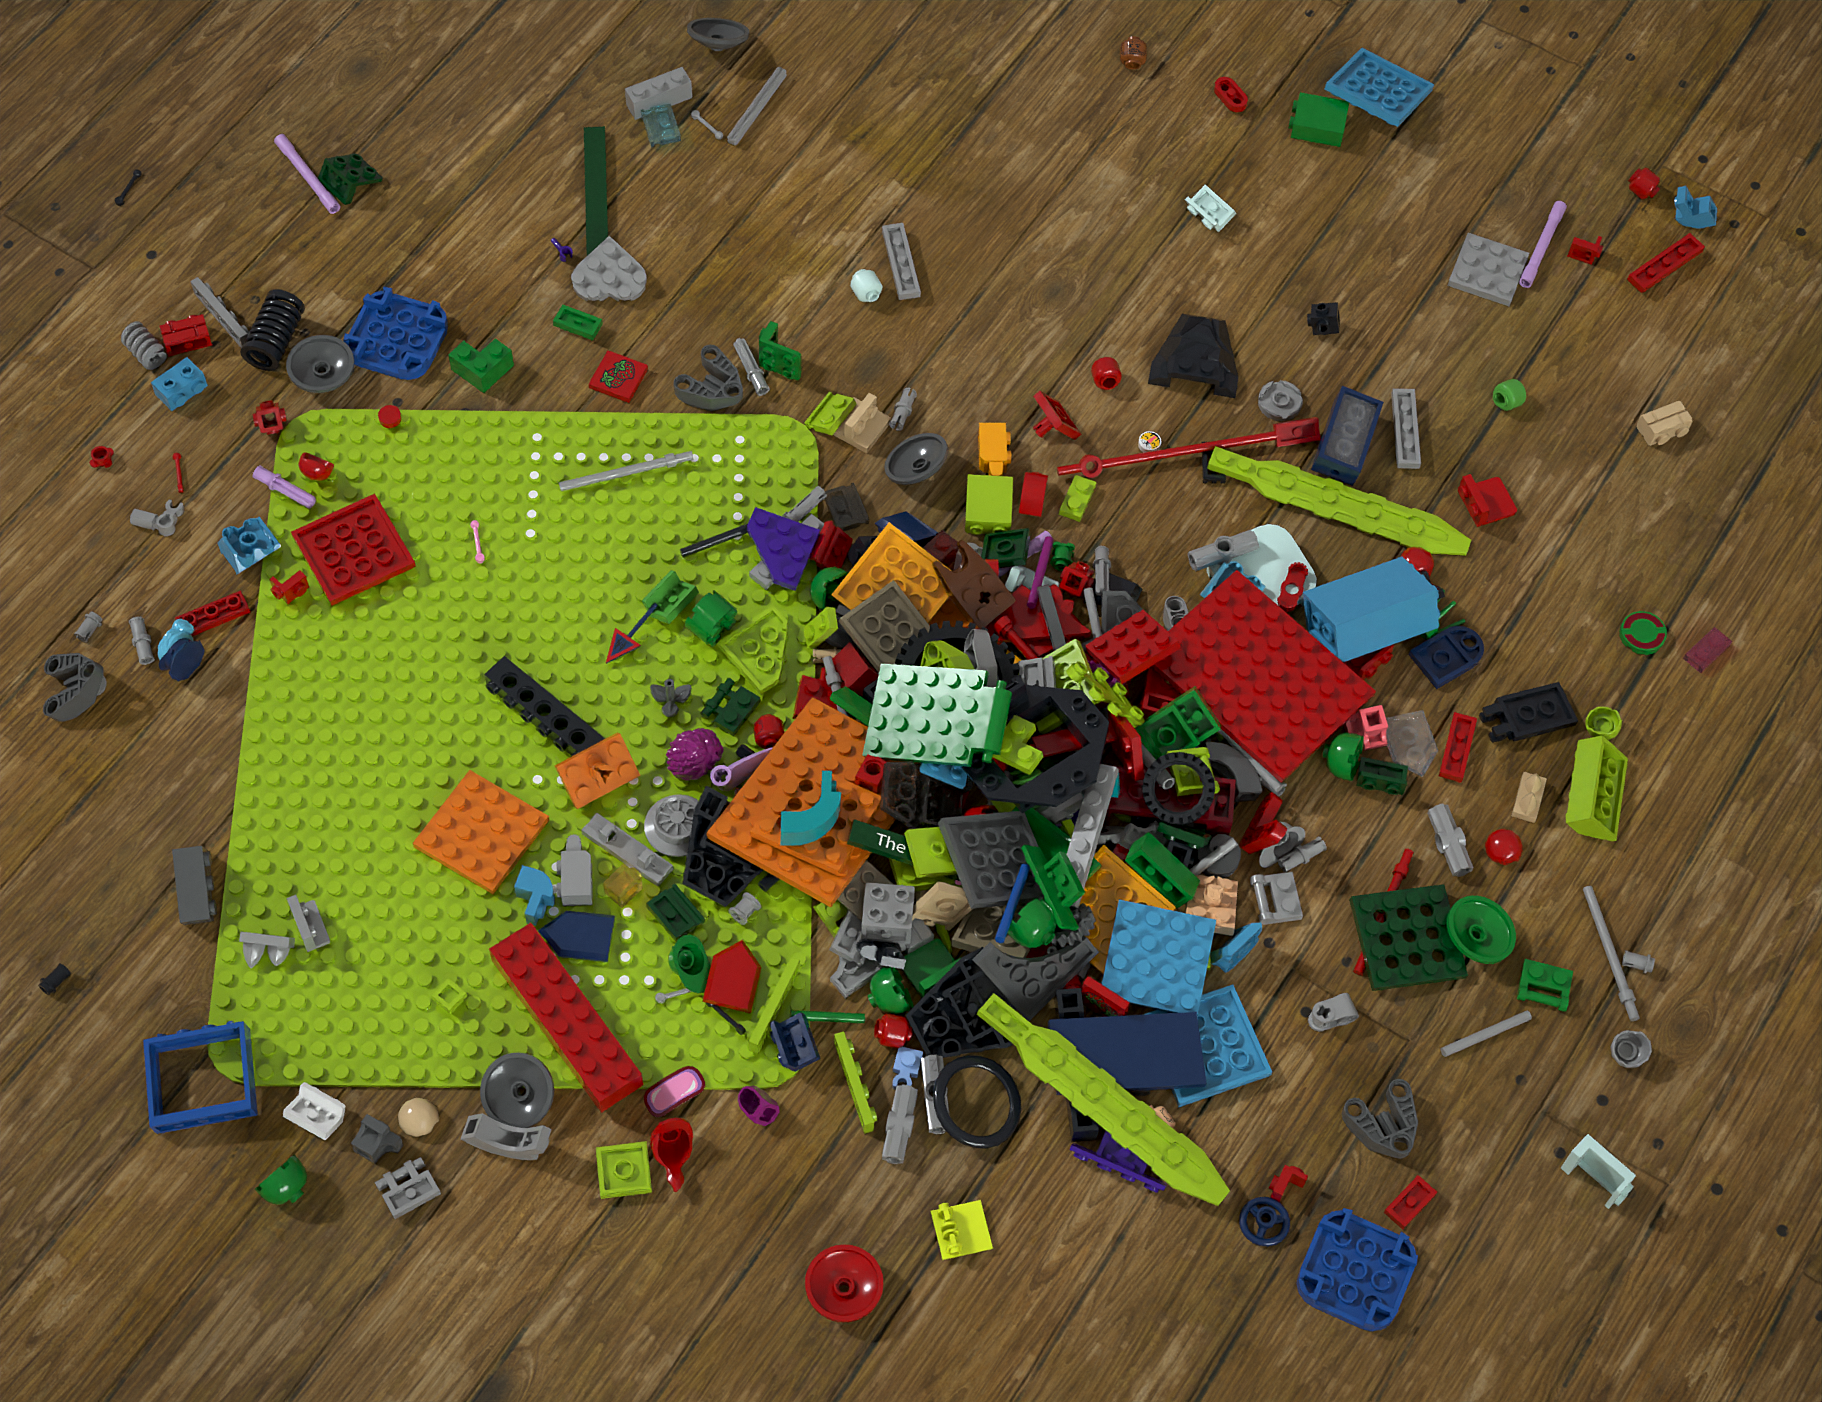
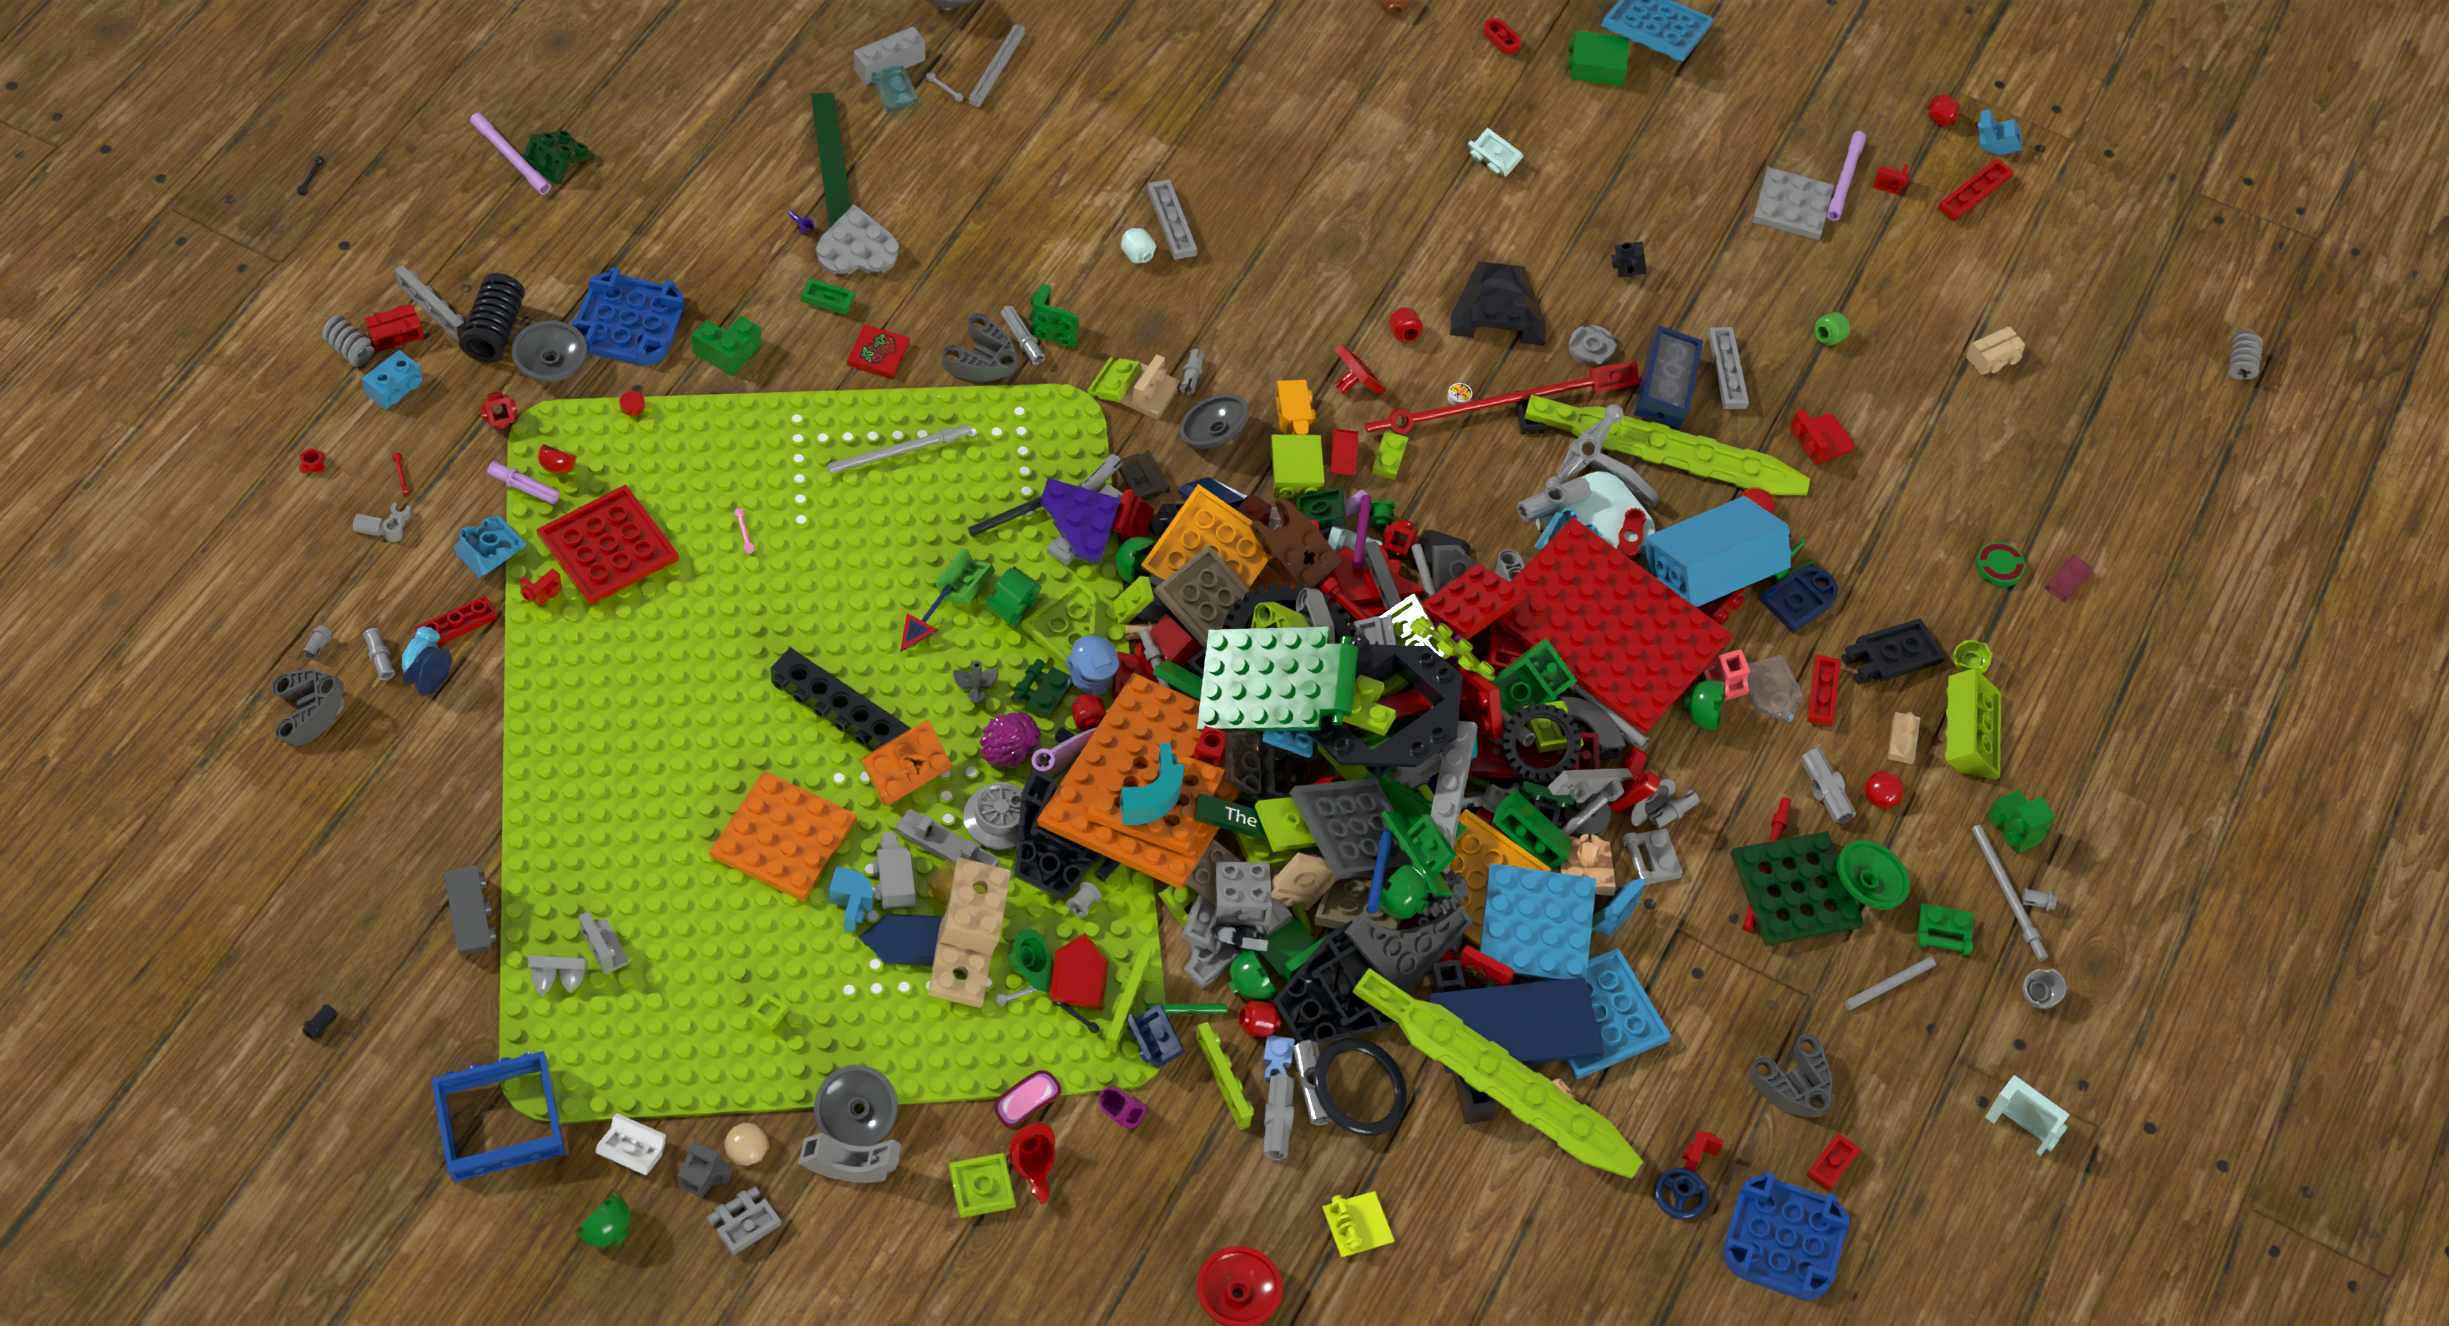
camera: 10 degrees left, 5 degrees down
red brick [489,923,643,1113] -> none
dark green plate [646,883,705,942] -> none
dark purple bracket [1069,1131,1167,1193] -> none
light grey axle [1093,546,1111,598] -> none
light grey piece [1308,993,1359,1032] -> none
dark green bracket [1356,757,1408,795] -> none
none -> tan bracket [928,857,1011,1008]
none -> medium blue helmet [1066,635,1119,697]
none -> light grey piece [1546,404,1661,508]
none -> light grey hinge [1548,768,1633,803]
none -> green brick [1987,789,2056,854]

